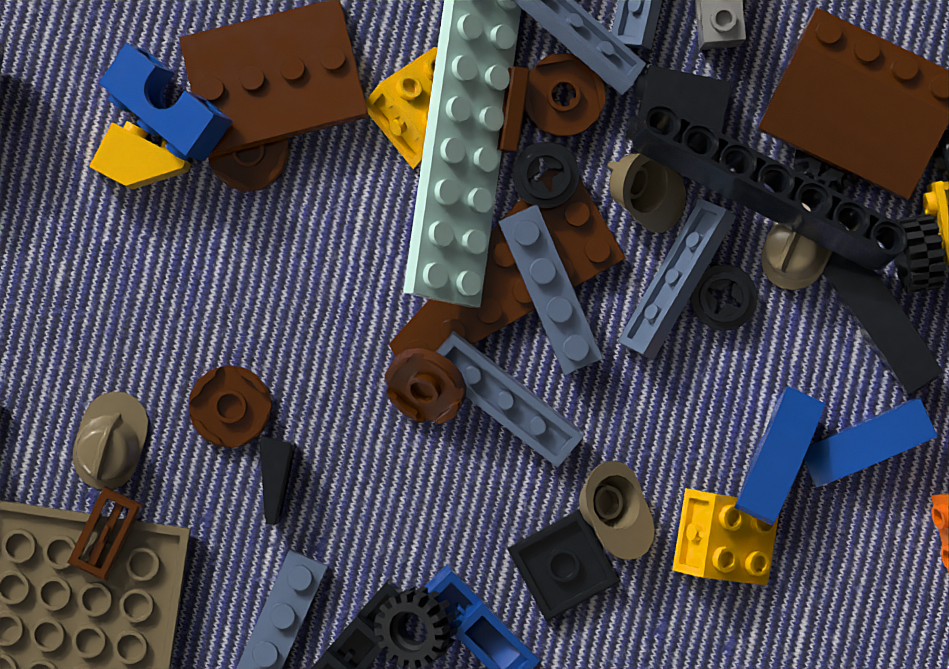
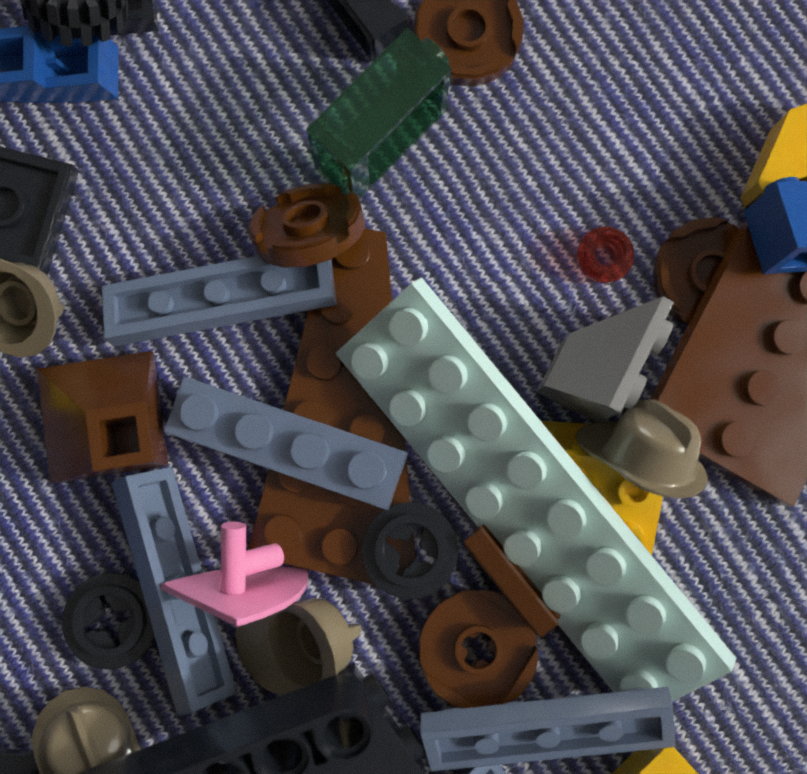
camera: 125 degrees right, 5 degrees down
none -> reddish brown slope [36,351,169,484]
none -> bright pink shield [161,522,308,627]
none -> clear green window [306,28,451,200]
none -> light grey slope [536,296,674,423]
none -> dark tan piece [575,399,708,499]
none -> clear red plate [577,227,635,284]

